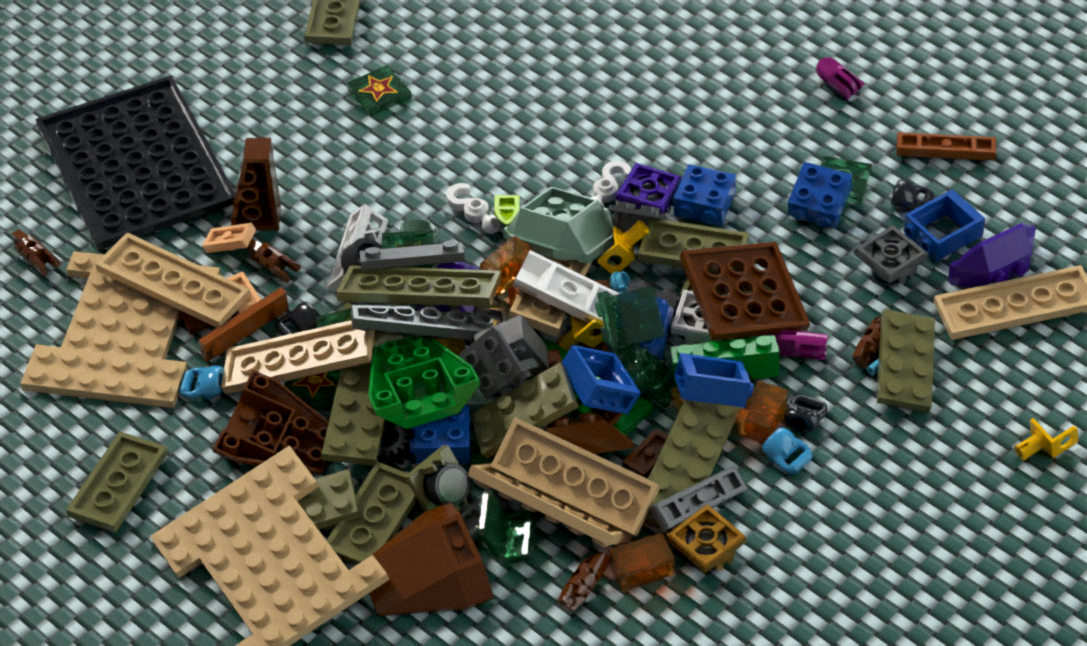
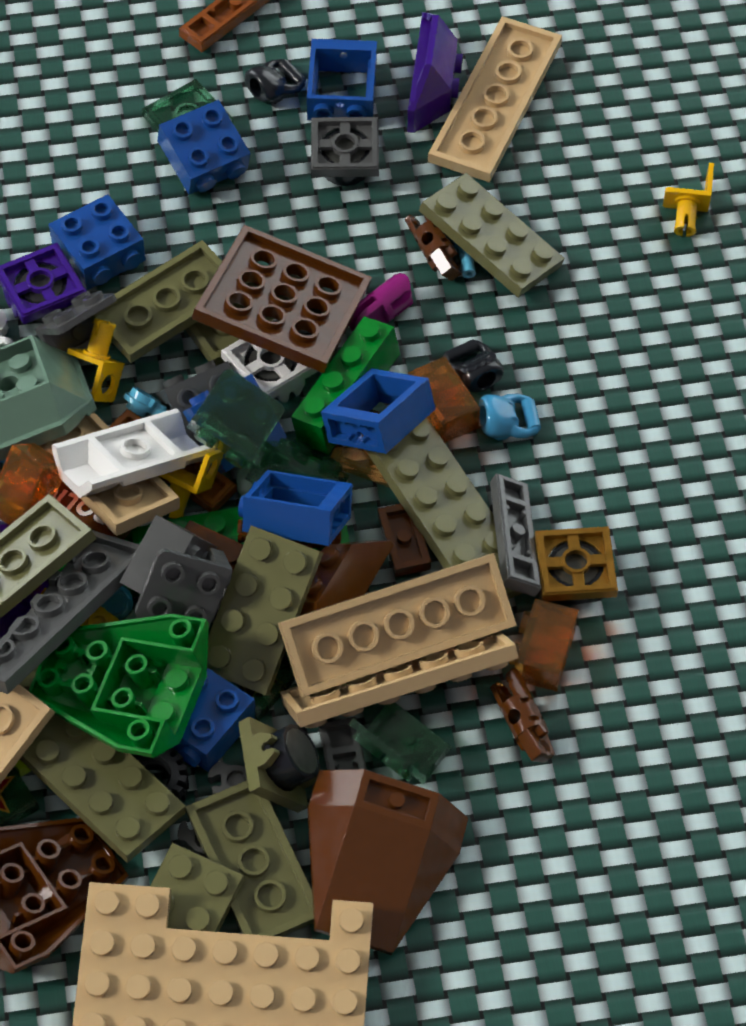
camera: 55 degrees left, 10 degrees up
magenta arm [816,57,865,100] -> none

